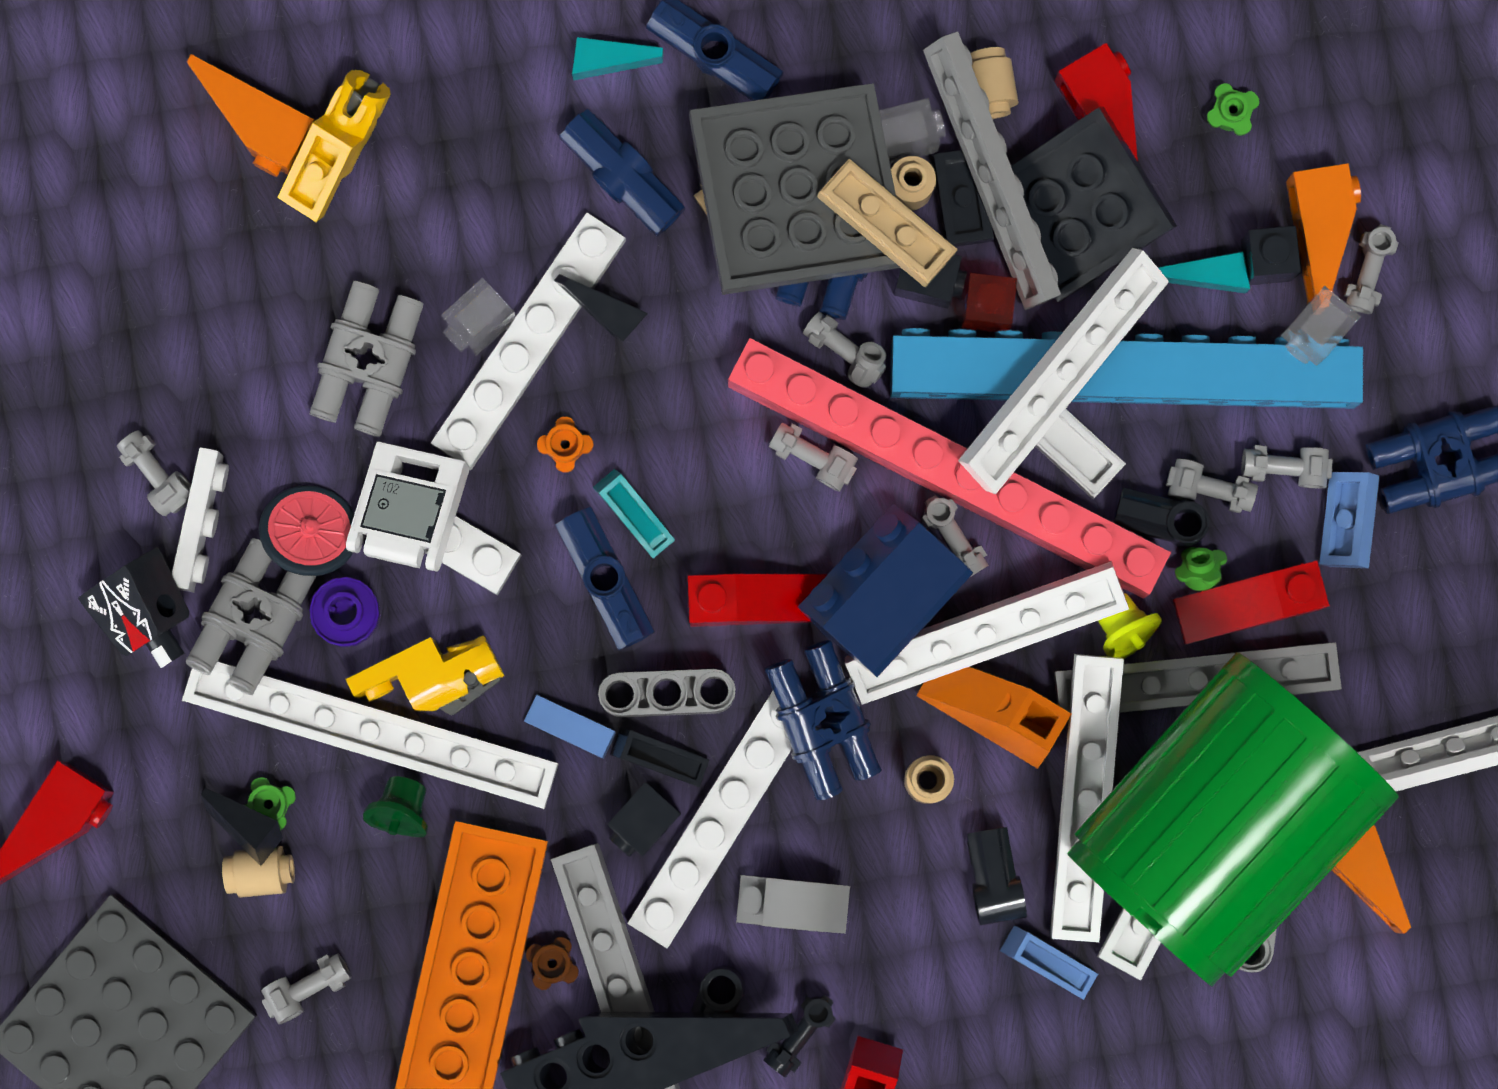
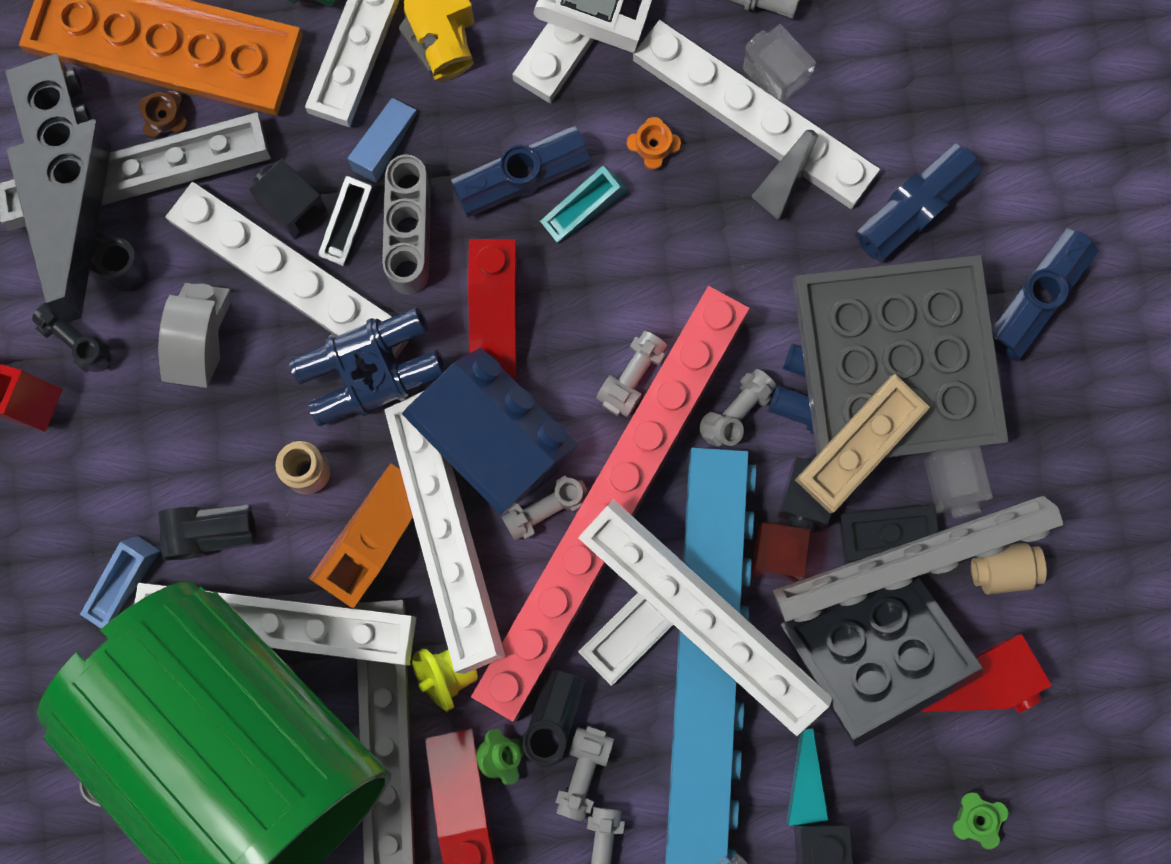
camera: 100 degrees right, 5 degrees down
teal piece [572,37,664,81] -> none
tan brick [891,156,936,211] -> none

